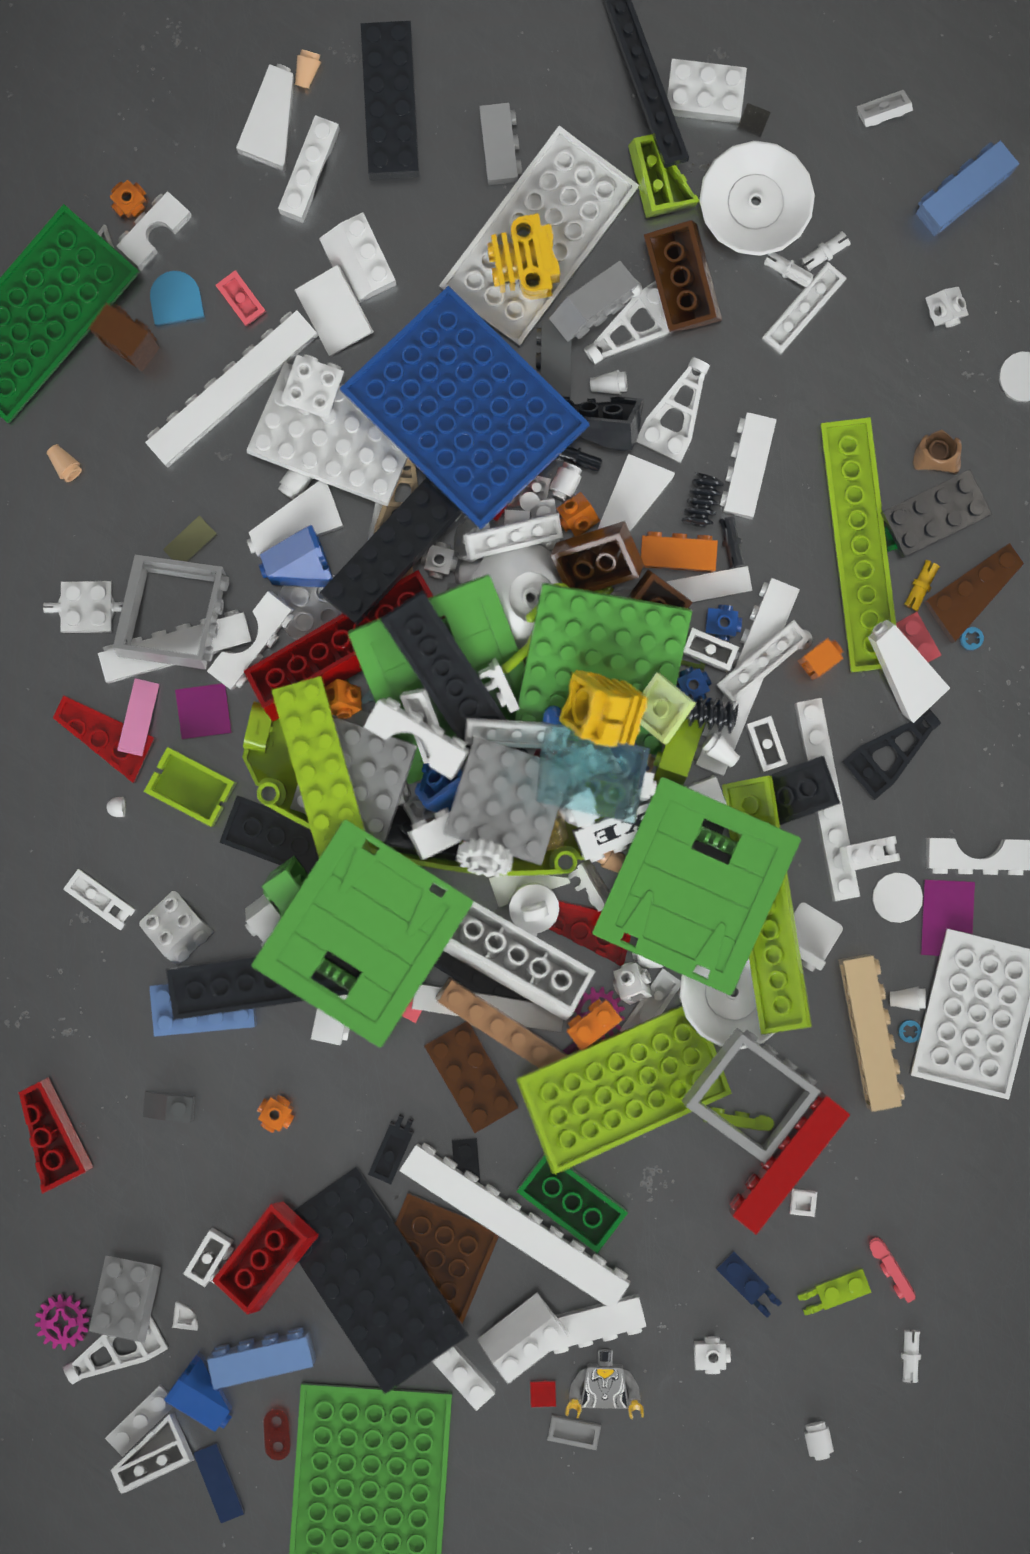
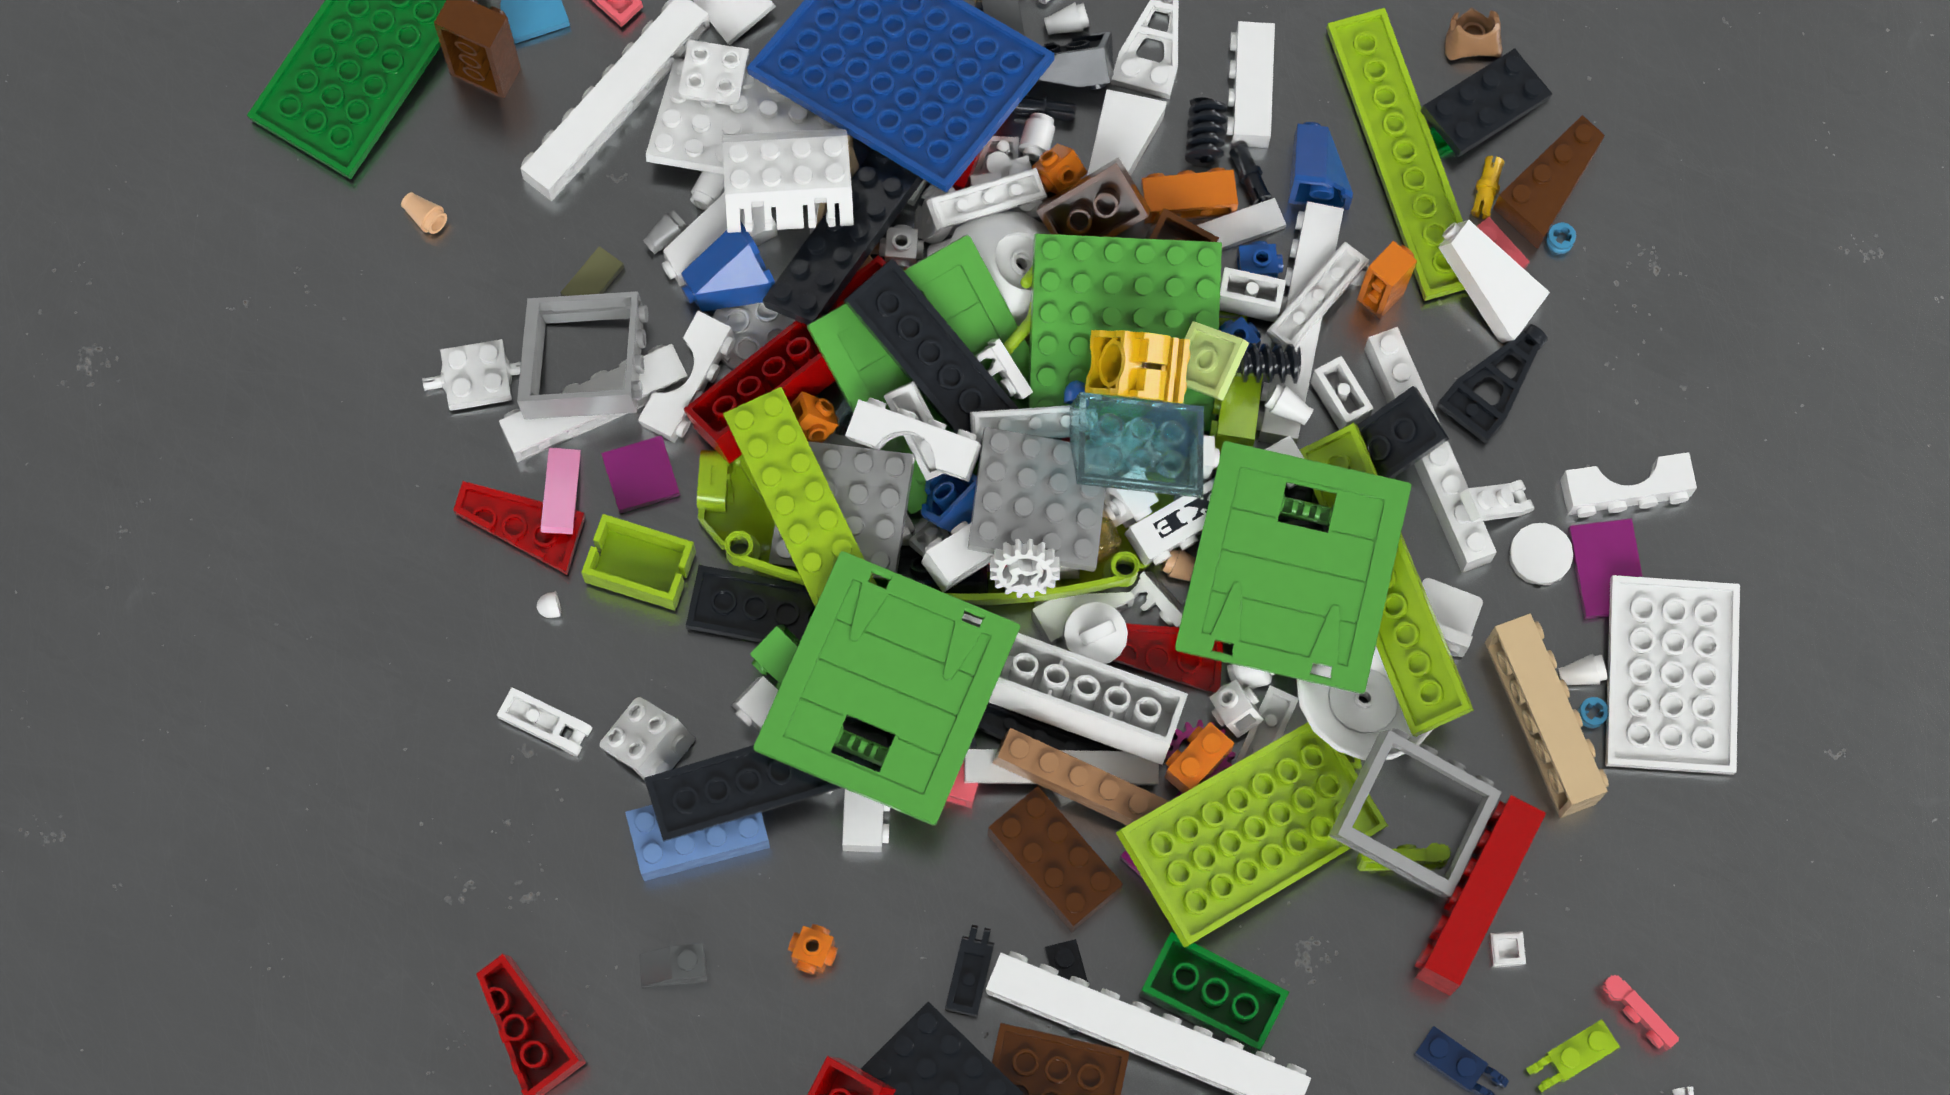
camera: 15 degrees left, 15 degrees down
none -> light grey cone [643,210,688,254]
none -> white slope [722,129,854,233]
none -> blue slope [1288,122,1353,210]

